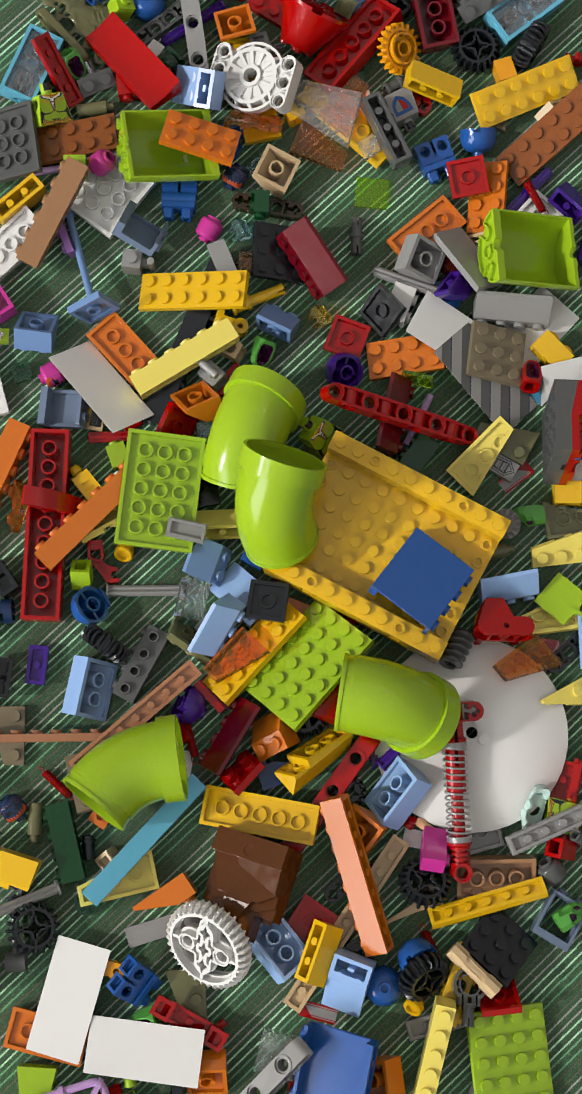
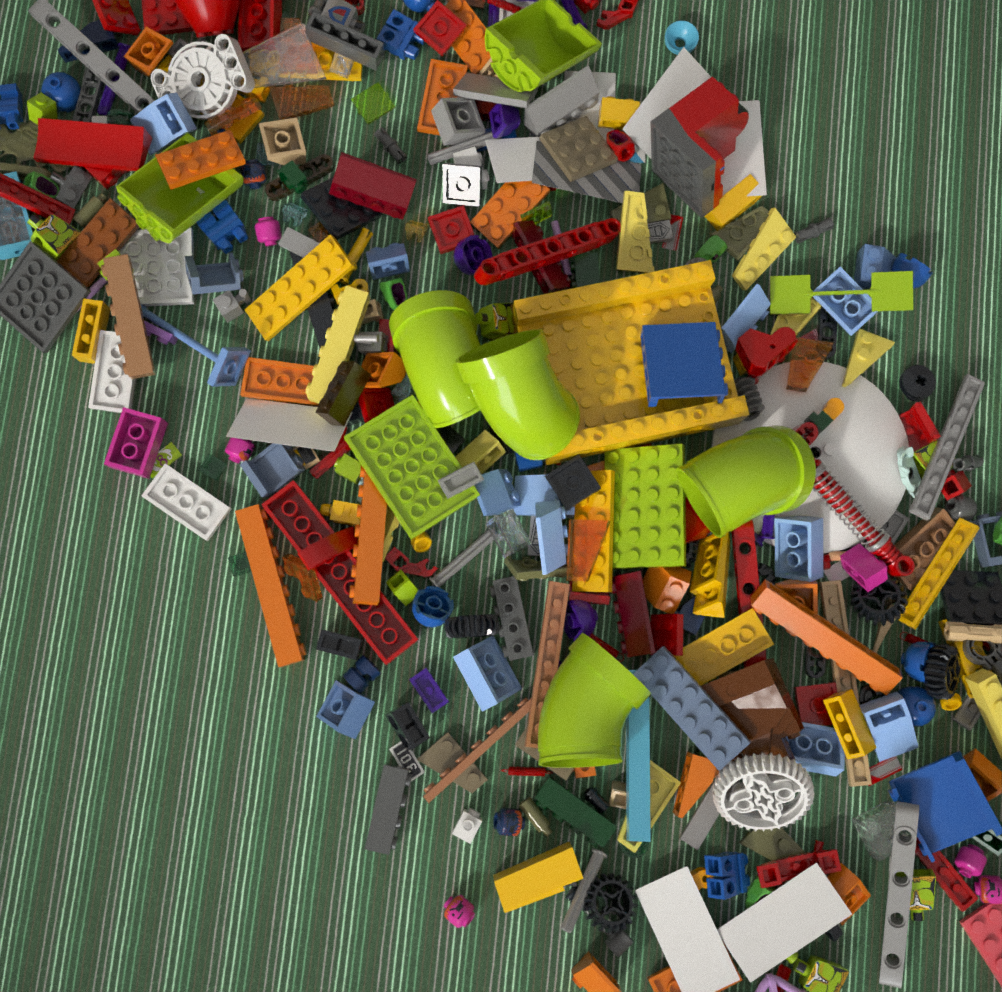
camera: 45 degrees left, 0 degrees up
medium blue slope [14,311,59,353] -> none
dark pink head [88,149,116,177] -> none
none -> dark brown brick [315,361,371,427]
none -> sand blue plate [634,646,751,771]
none -> leg [804,398,844,435]

